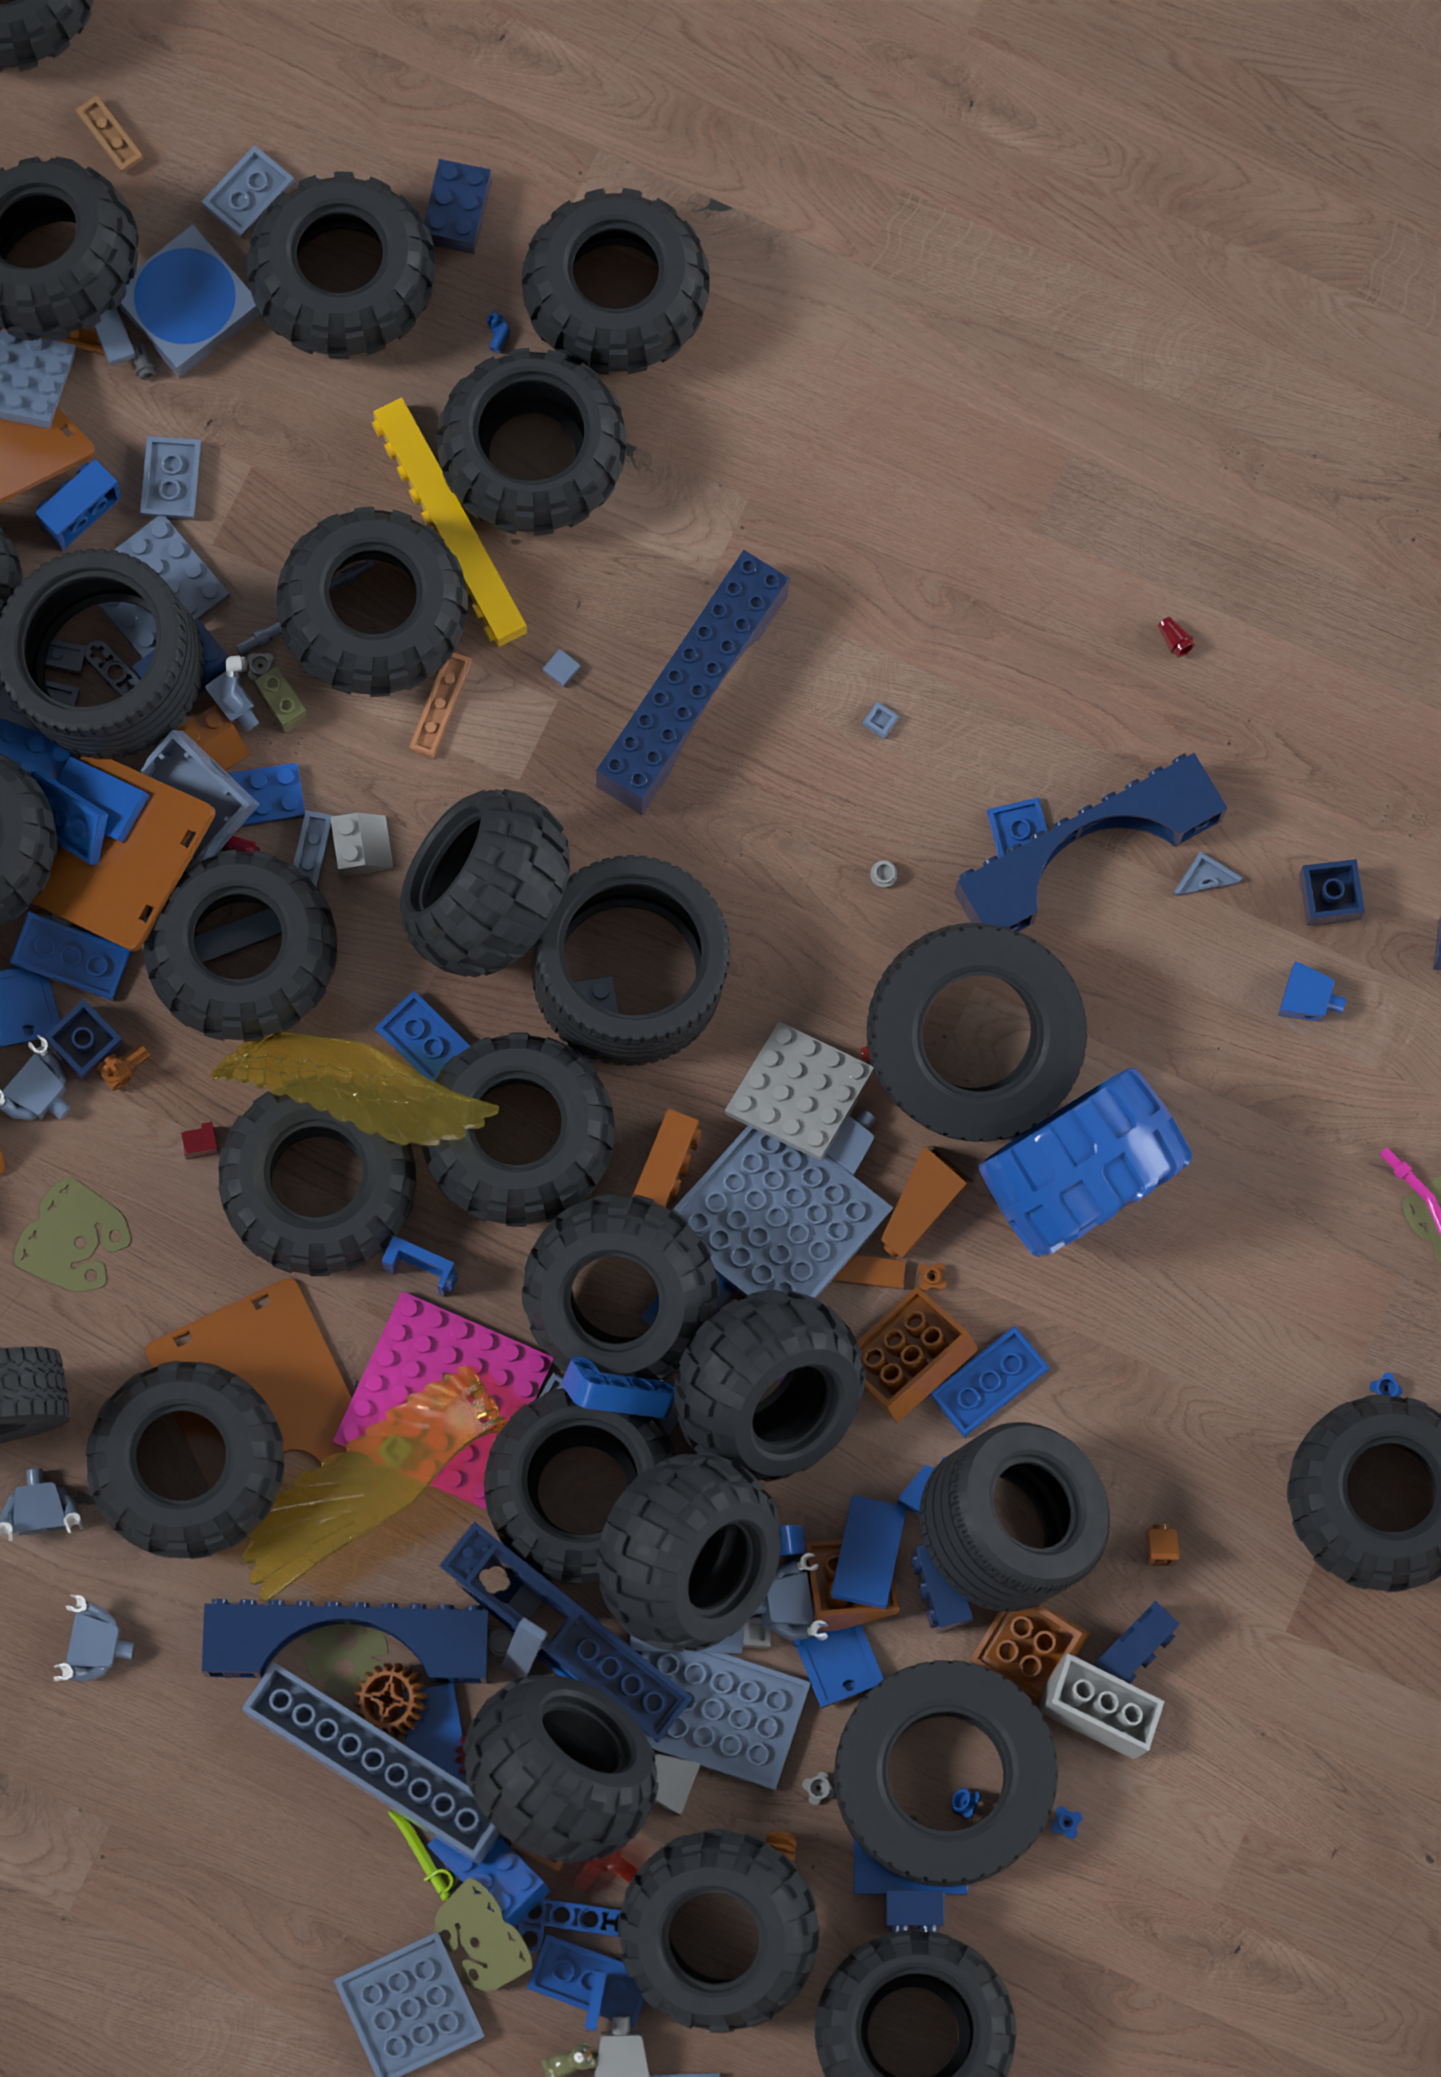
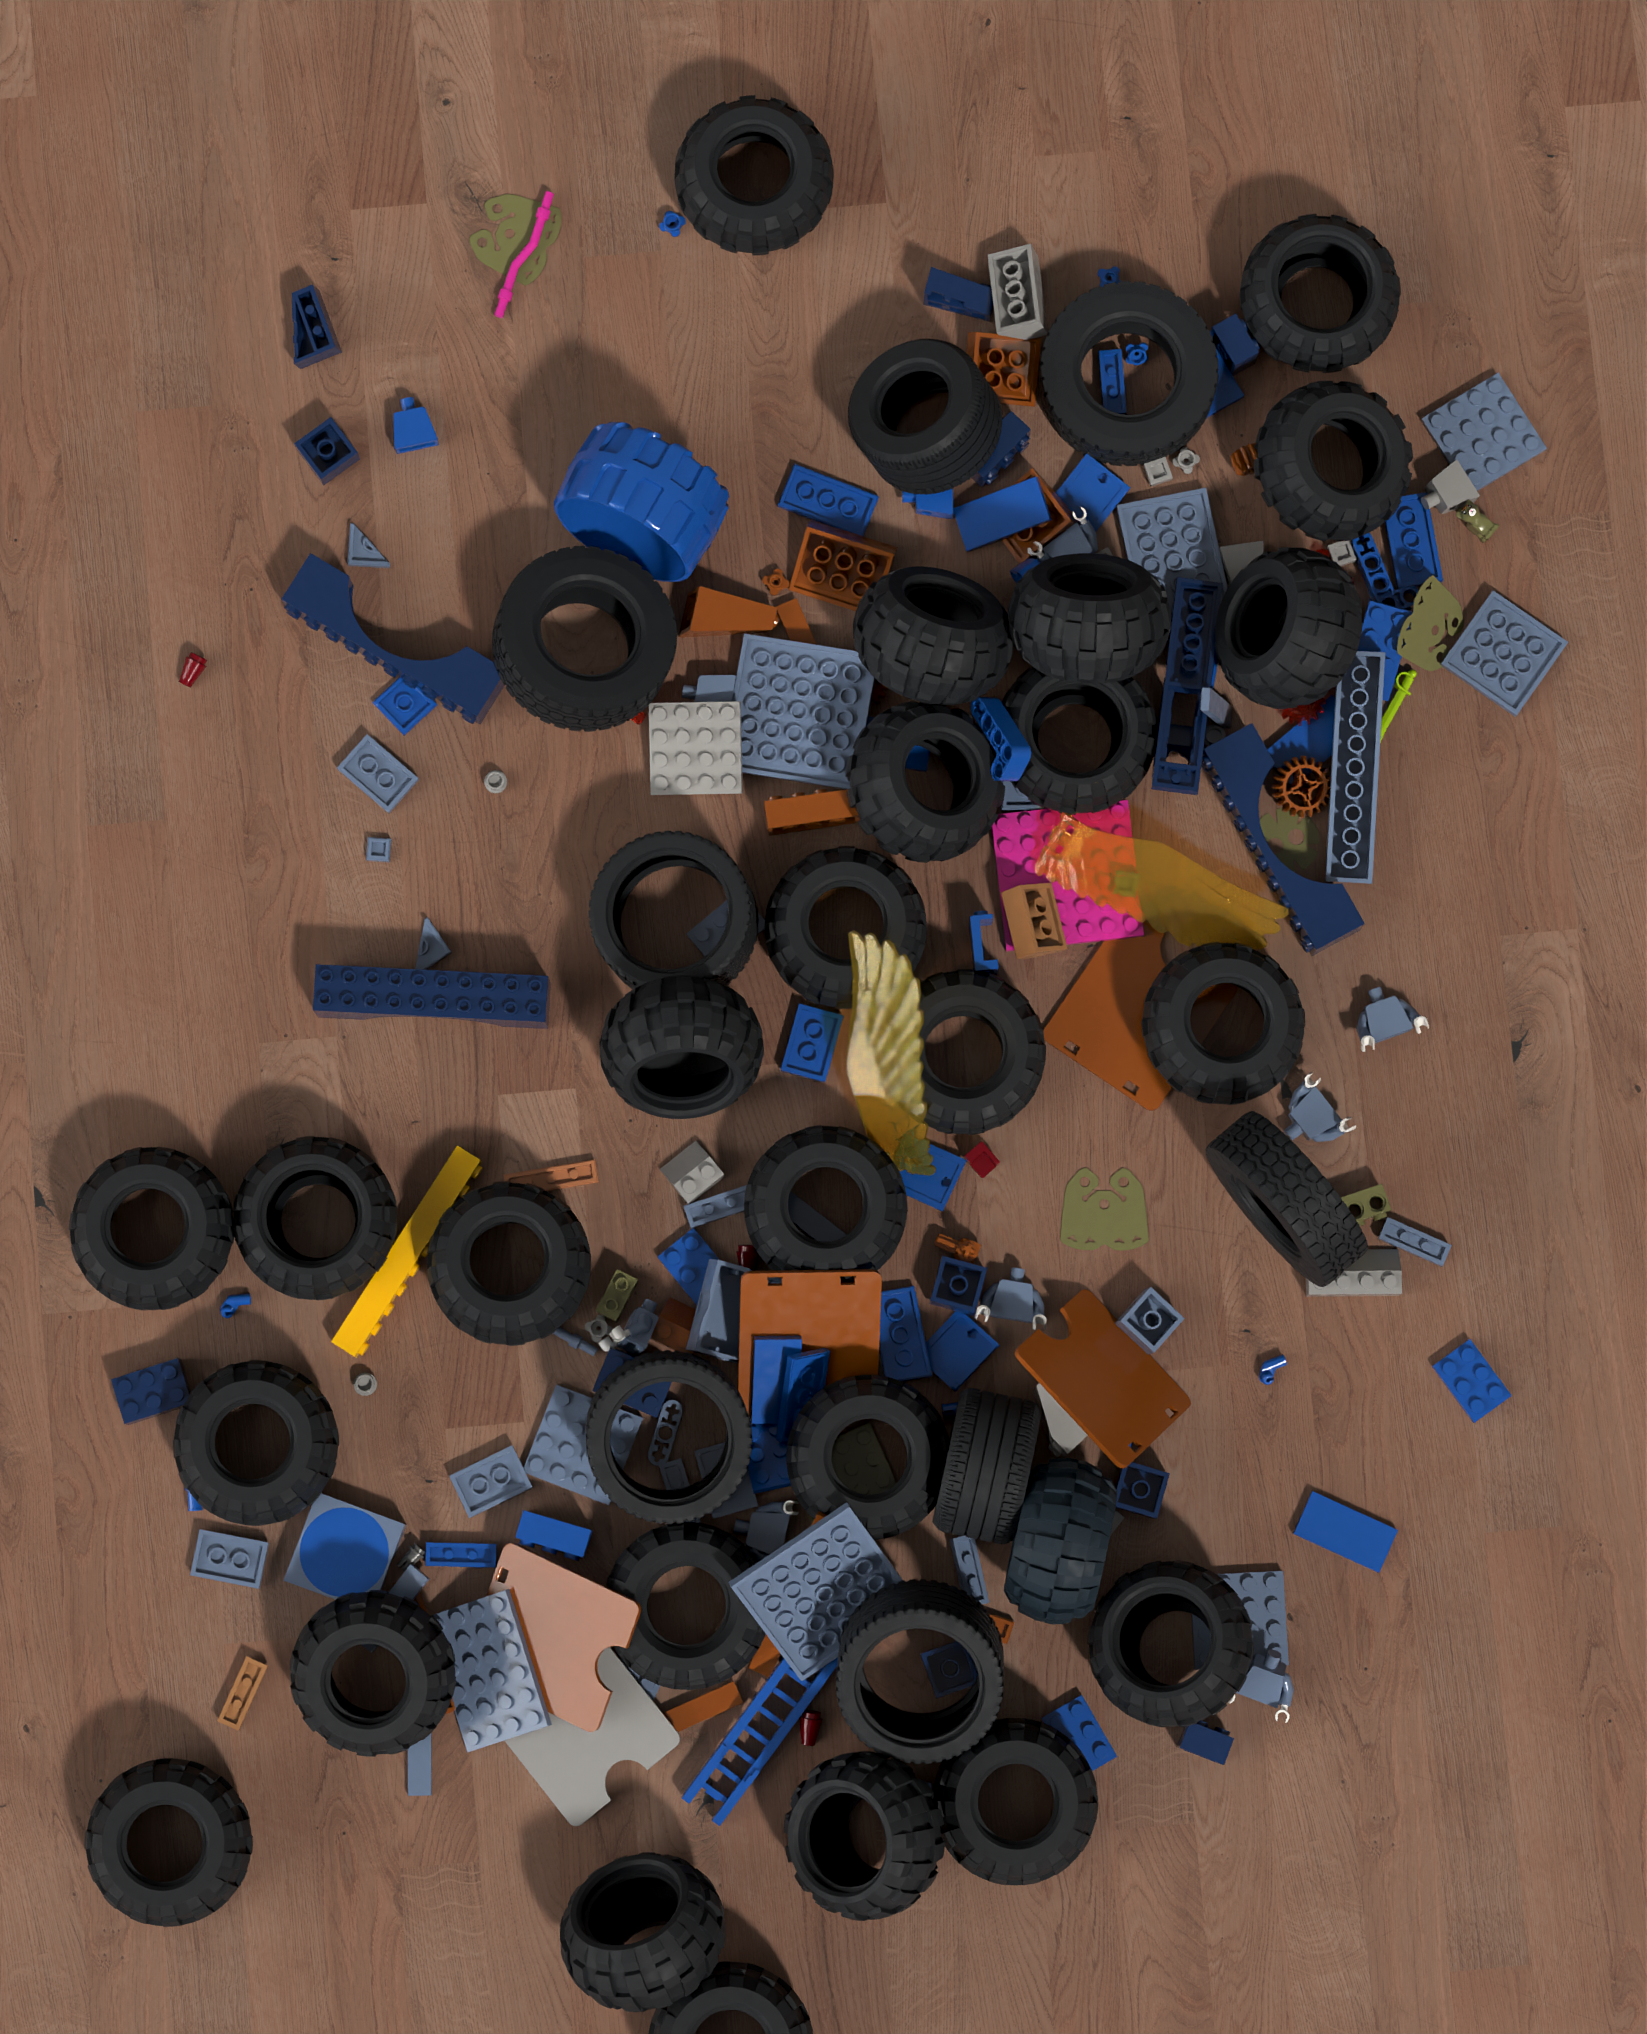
camera: 115 degrees left, 5 degrees up
sand blue tile [542,649,581,688] -> none
blue tile [585,1971,607,2032] -> none
dark orange slope [1146,1524,1179,1566] -> none
none -> sand blue plate [337,734,419,814]
none -> light grey plate [354,1372,377,1396]
none -> sand blue tile [415,917,452,970]
none -> blue plate [425,1542,497,1568]
none -> blue container [895,1133,967,1212]
none -> medium nougat slope [1001,883,1067,959]
none -> blue plate [1099,349,1127,415]
none -> light grey plate [1143,457,1173,487]
none -> light grey plate [1327,540,1357,566]

